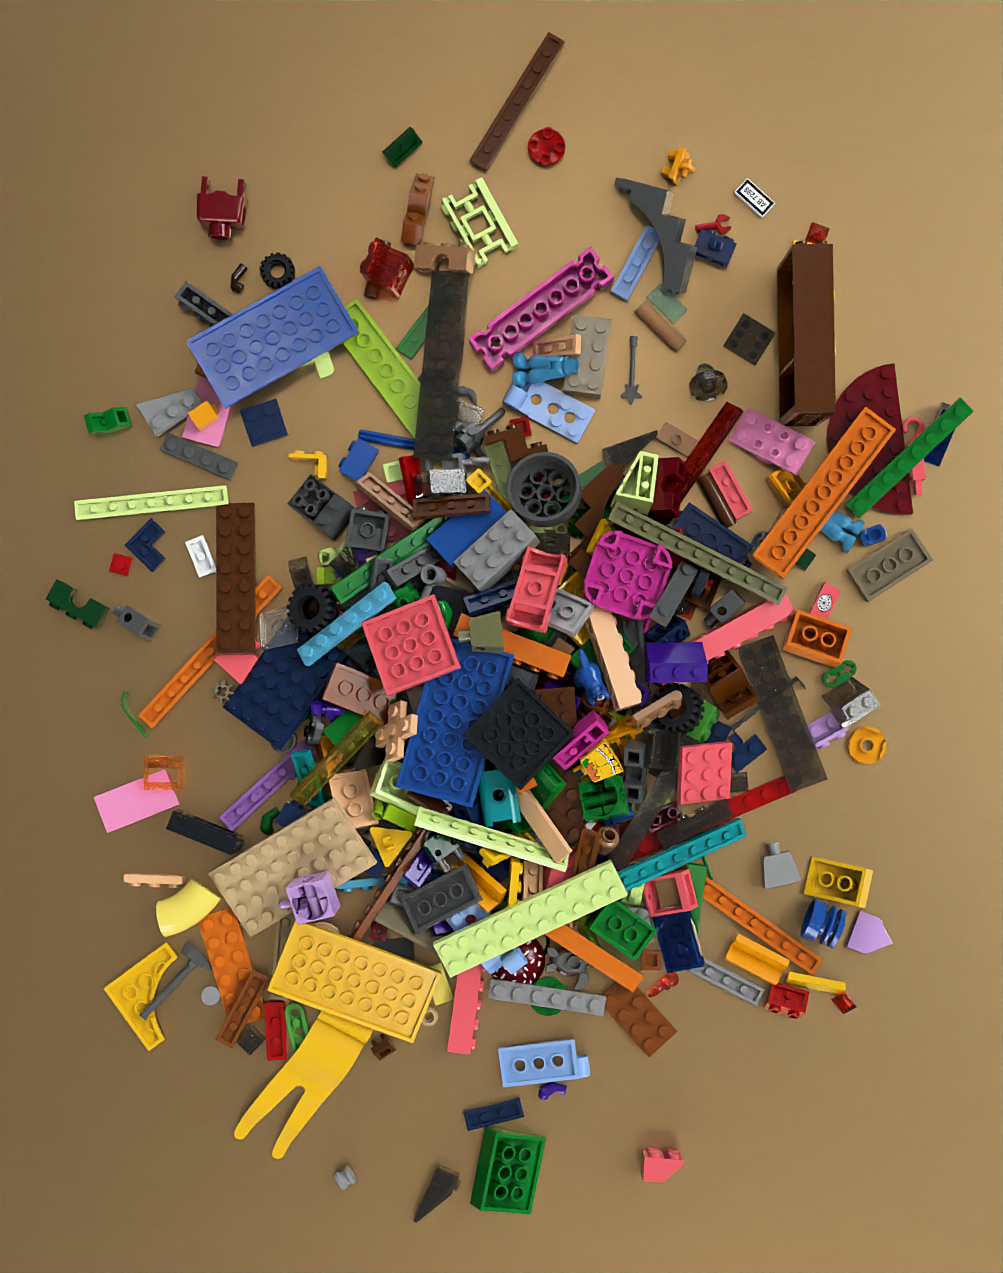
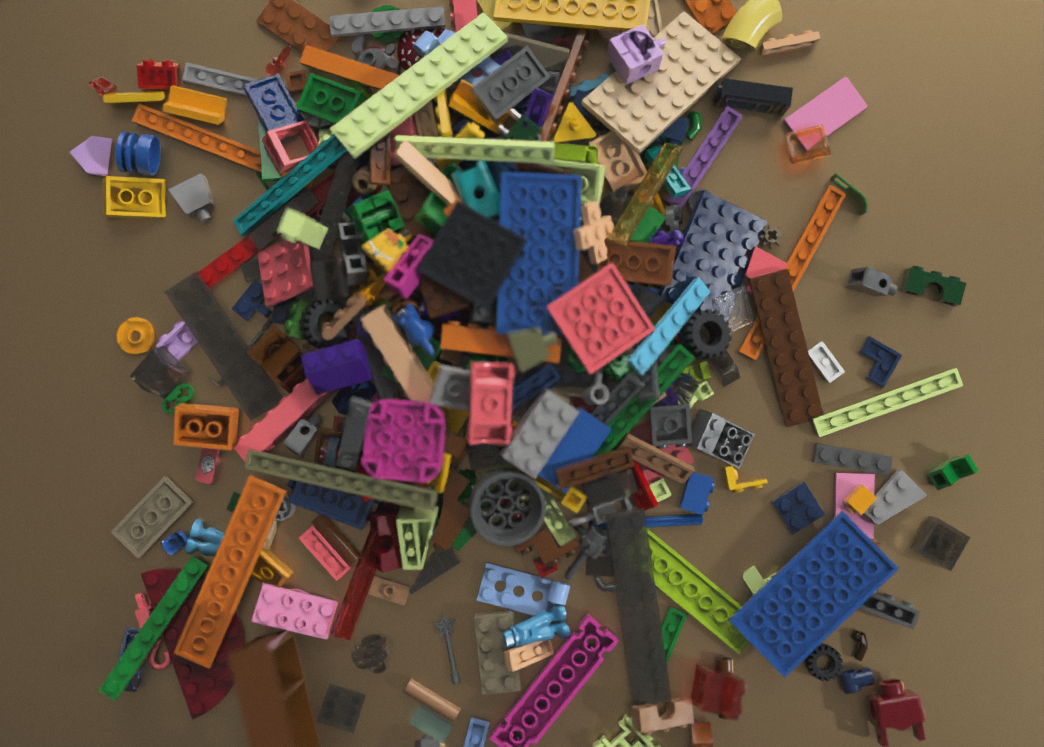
camera: 160 degrees right, 0 degrees up
red plate [109,553,134,577] -> none
none -> yellowish green wedge [278,208,328,249]
none -> dark blue piece [839,667,875,694]
none -> clear smoke brick [910,516,971,571]

